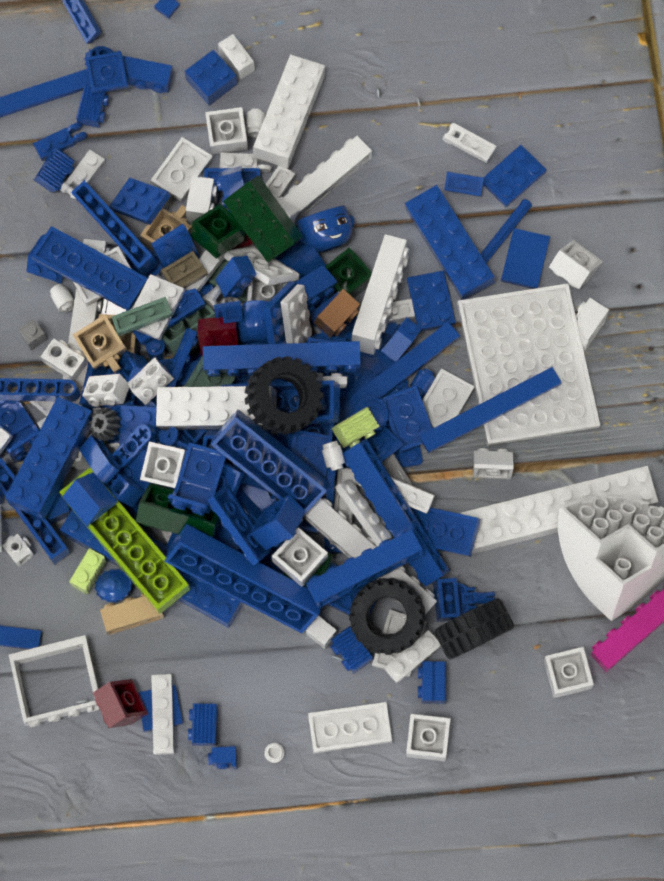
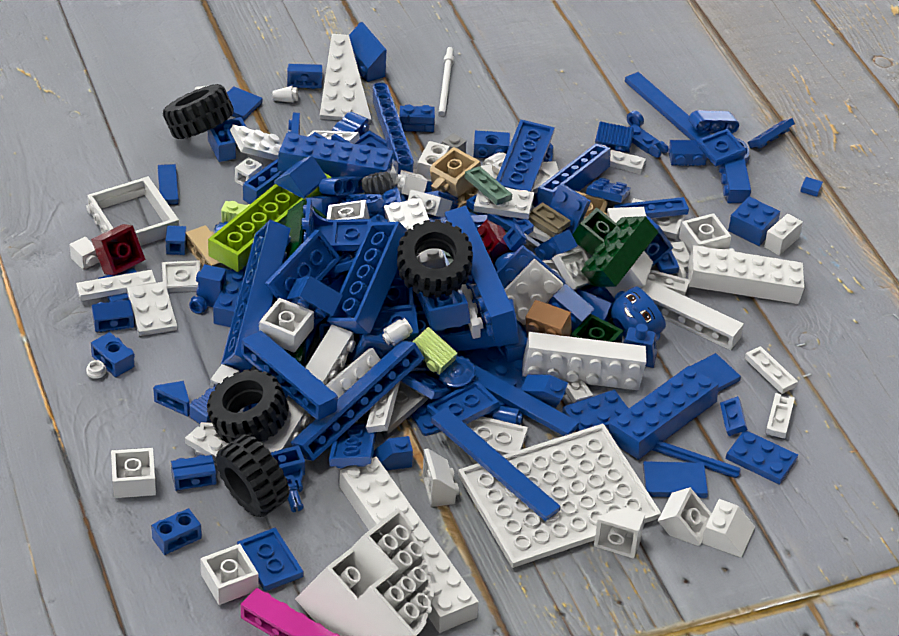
camera: 70 degrees right, 30 degrees down
blue brick [208,746,237,769] -> none
white plate [308,702,392,753] -> none
none -> white brick [70,237,99,270]
none -> blue brick [91,332,135,378]
none -> white plate [127,282,177,336]
none -> blue brick [151,508,202,555]
none -> blue slope [153,380,190,417]
none -> white tile [162,260,200,293]
none -> blue brick [165,226,186,255]
none -> blue plate [189,296,207,314]
none -> blue brick [196,264,231,307]
none -> blue plate [237,527,304,592]
none -> blue slope [372,436,413,471]
none -> blue brick [473,130,510,158]
none -> blue plate [614,197,689,218]
none -> blue torso [623,324,657,368]
none -> blue tile [627,110,644,127]
none -> blue beam [689,110,740,133]
none -> blue tile [690,353,741,392]
none -> white slope [702,499,755,558]
none -> white plate [745,346,798,394]

